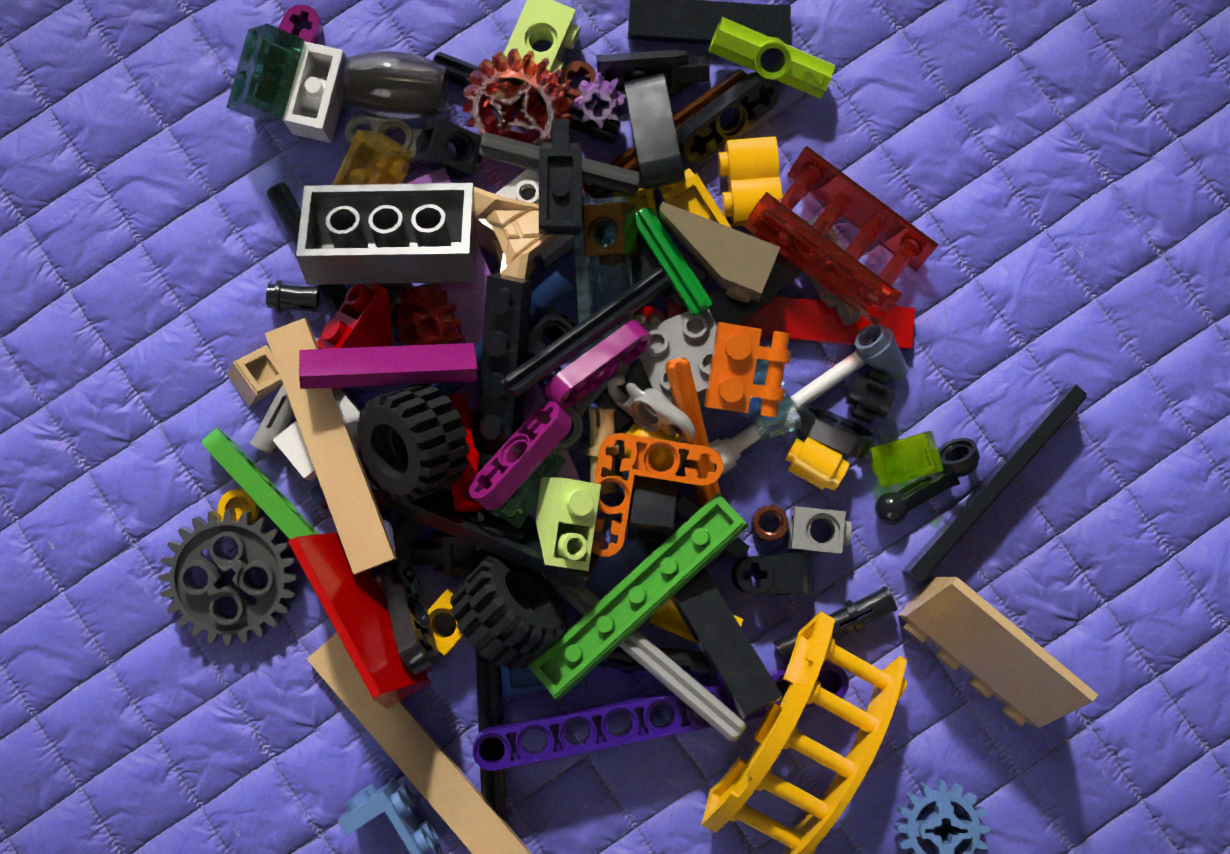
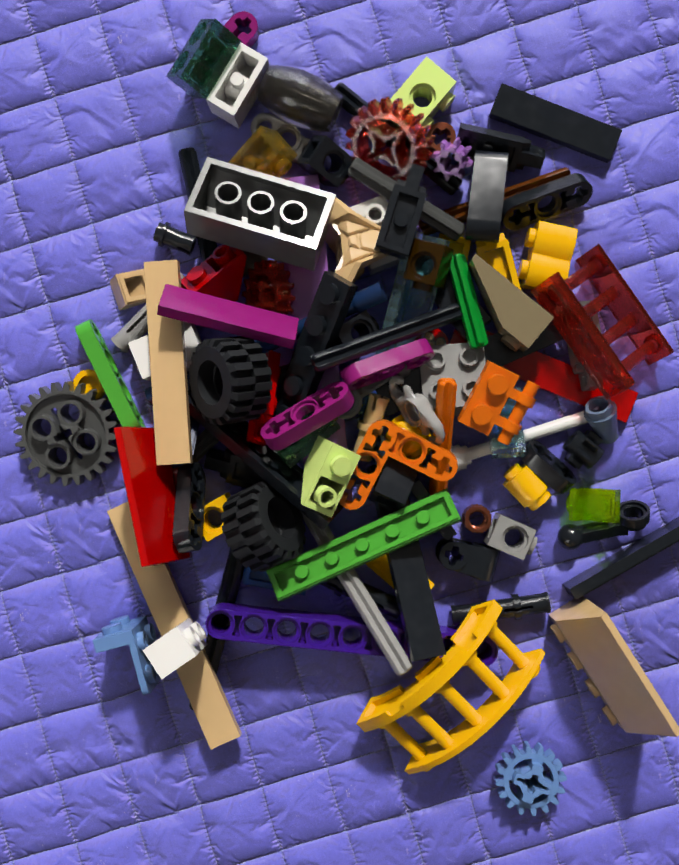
camera: 15 degrees right, 5 degrees up
lime piece [708,17,835,99] -> none
none -> white brick [142,618,207,680]

